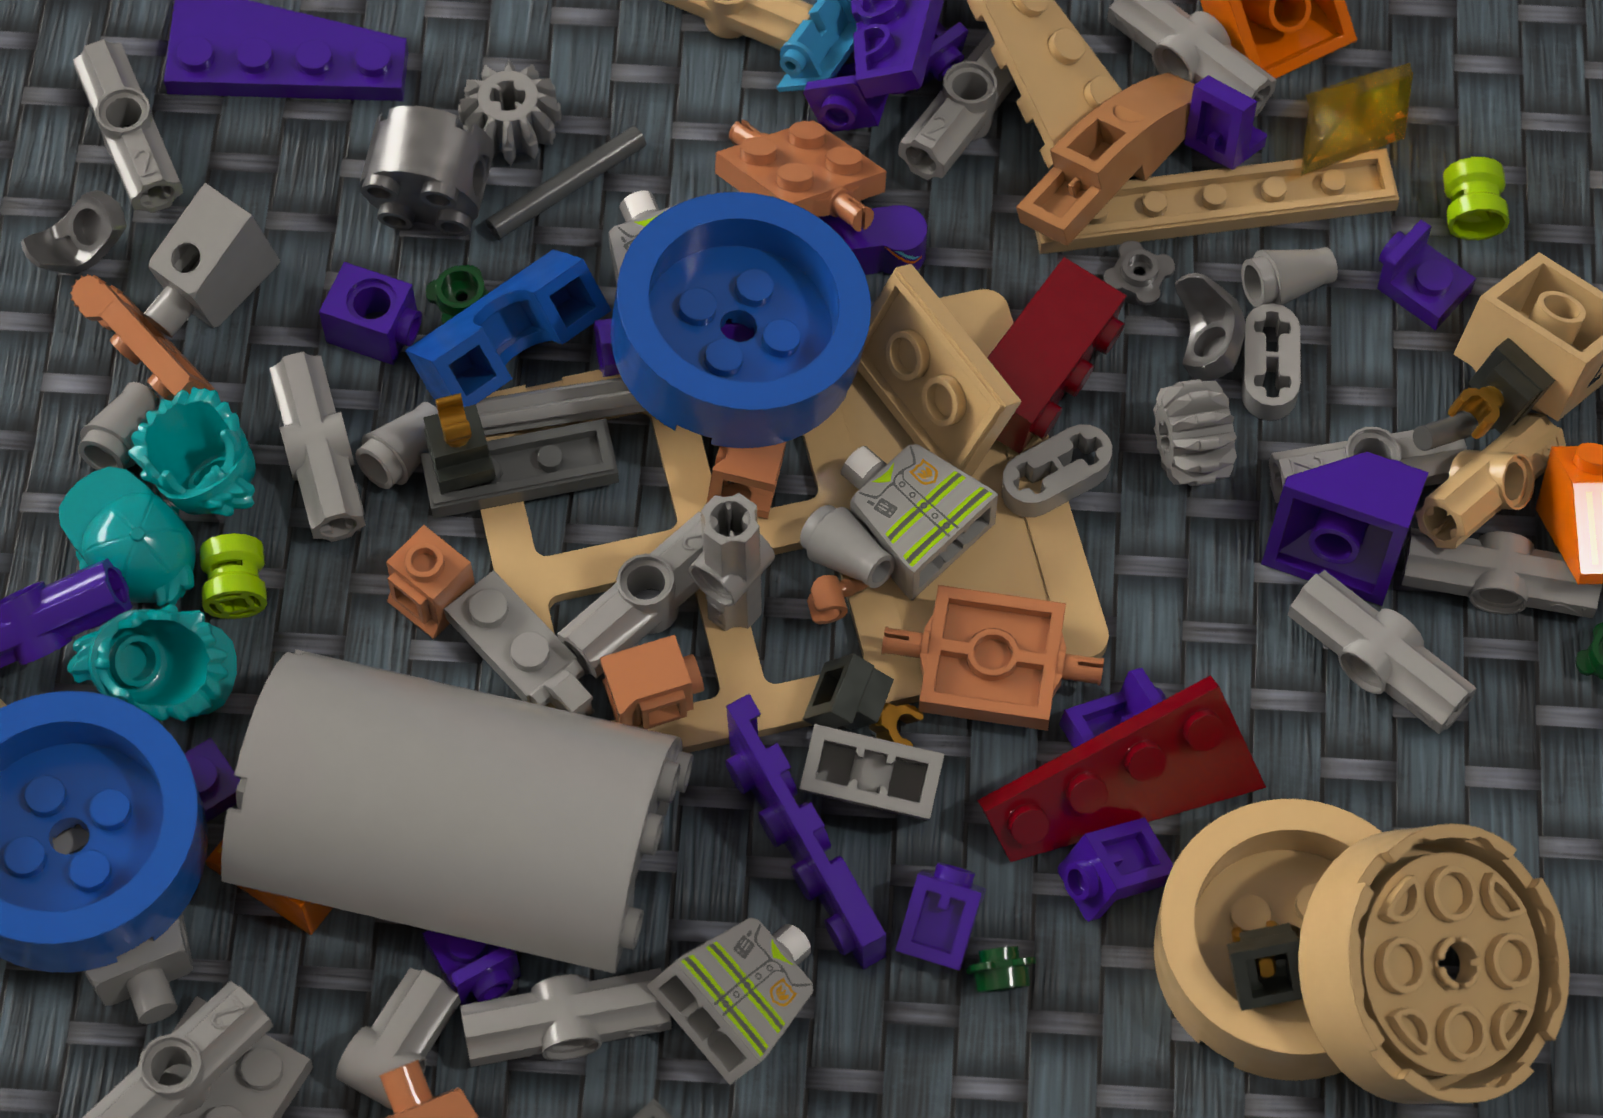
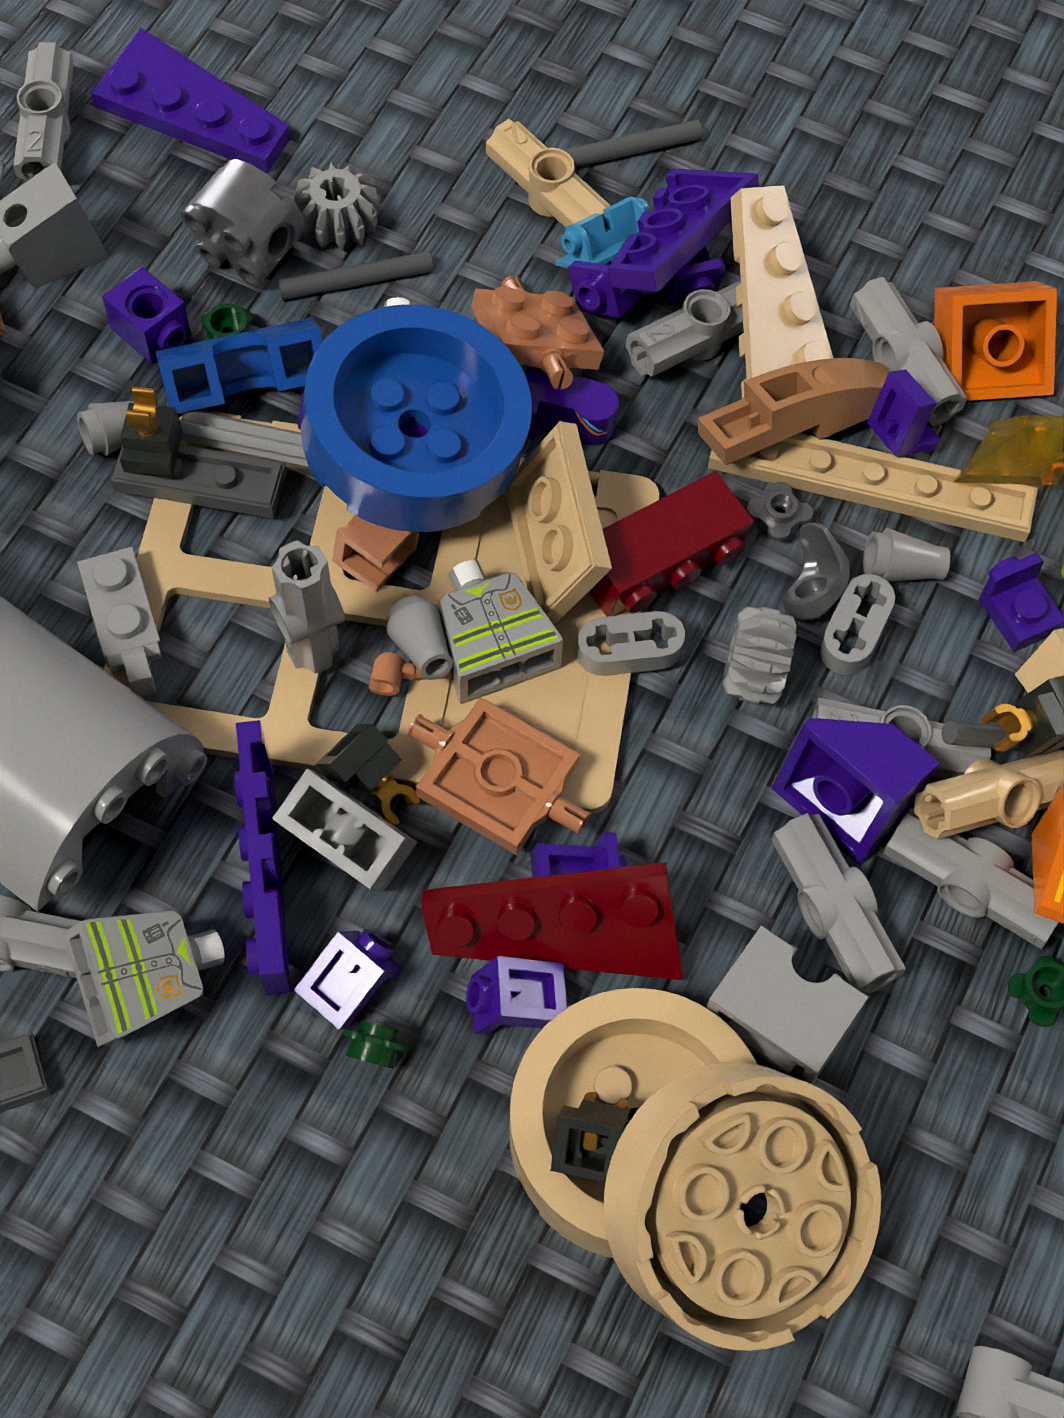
camera: 20 degrees right, 0 degrees up
light grey piece [269,352,366,542] -> none
nougat window [386,525,475,640] -> none
light grey piece [557,512,703,678] -> none
nougat window [600,635,704,729] -> none
none -> light grey piece [706,926,868,1085]

